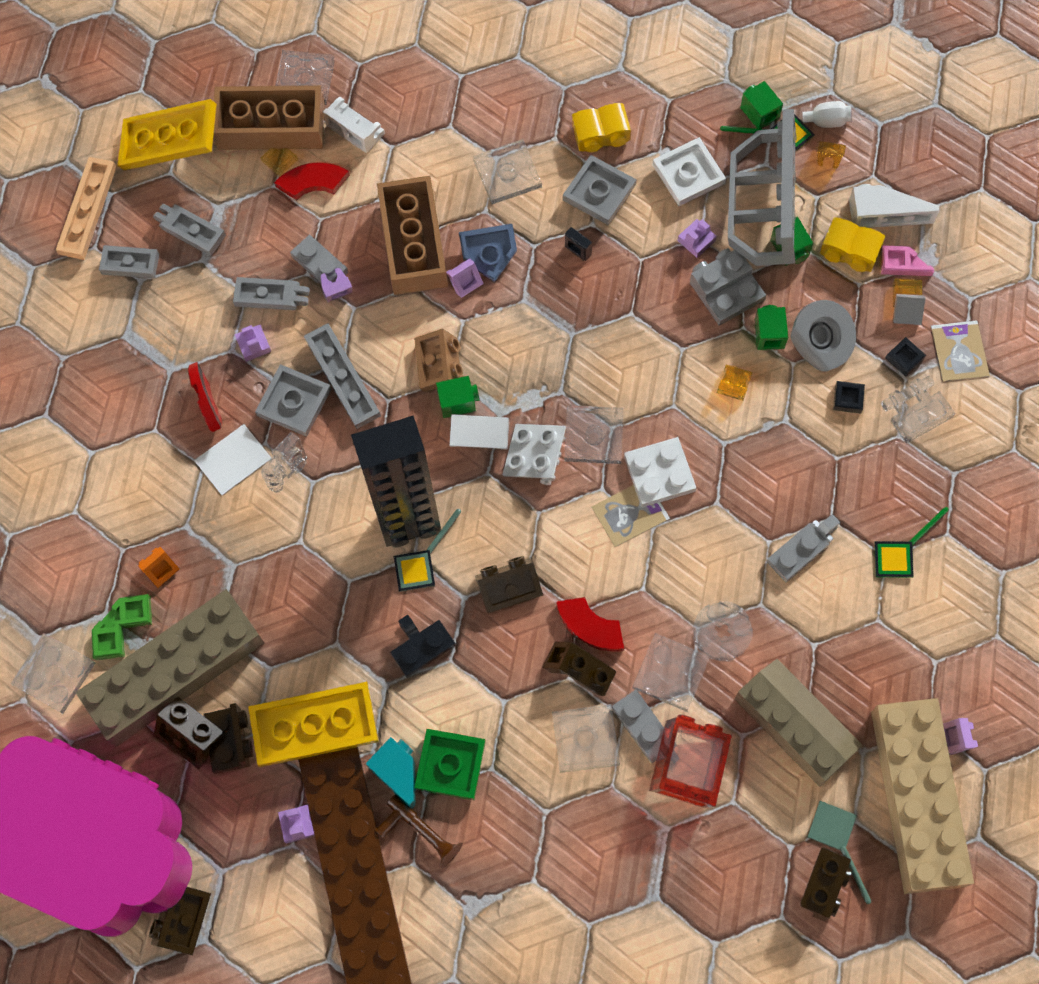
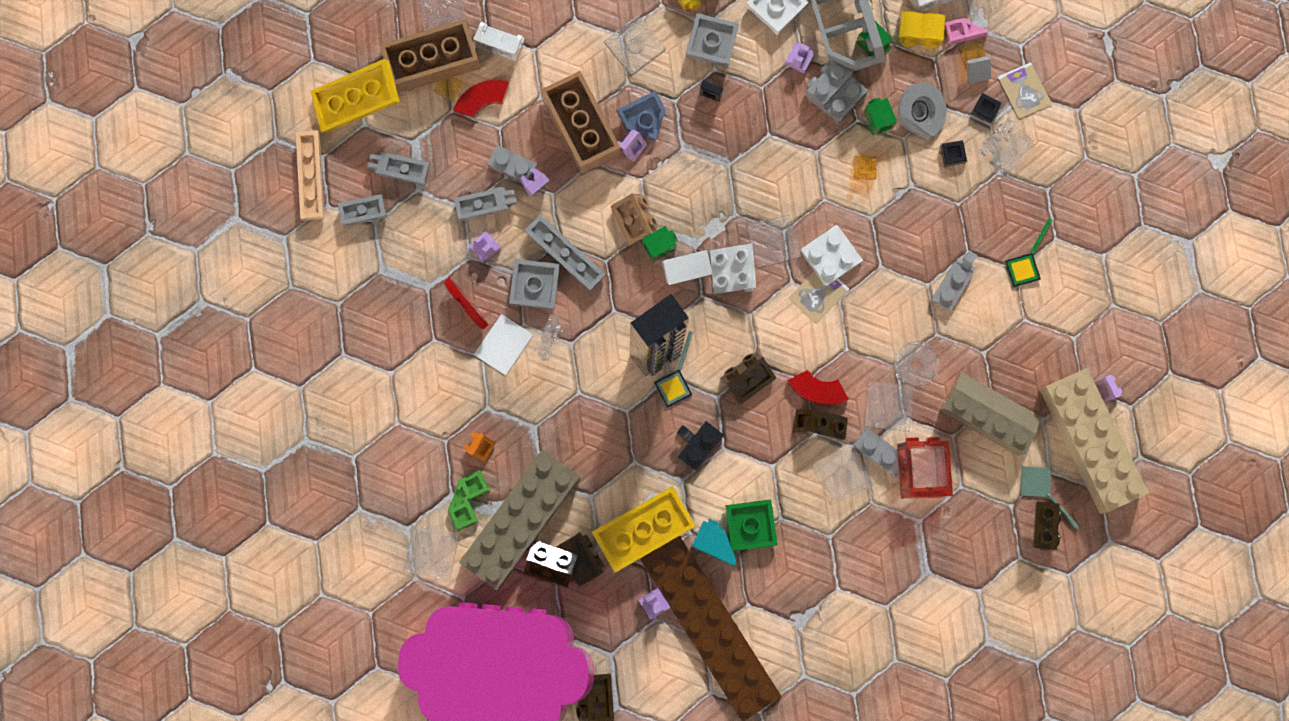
camera: 25 degrees left, 10 degrees up
reddish brown piece [375,794,463,868] -> none

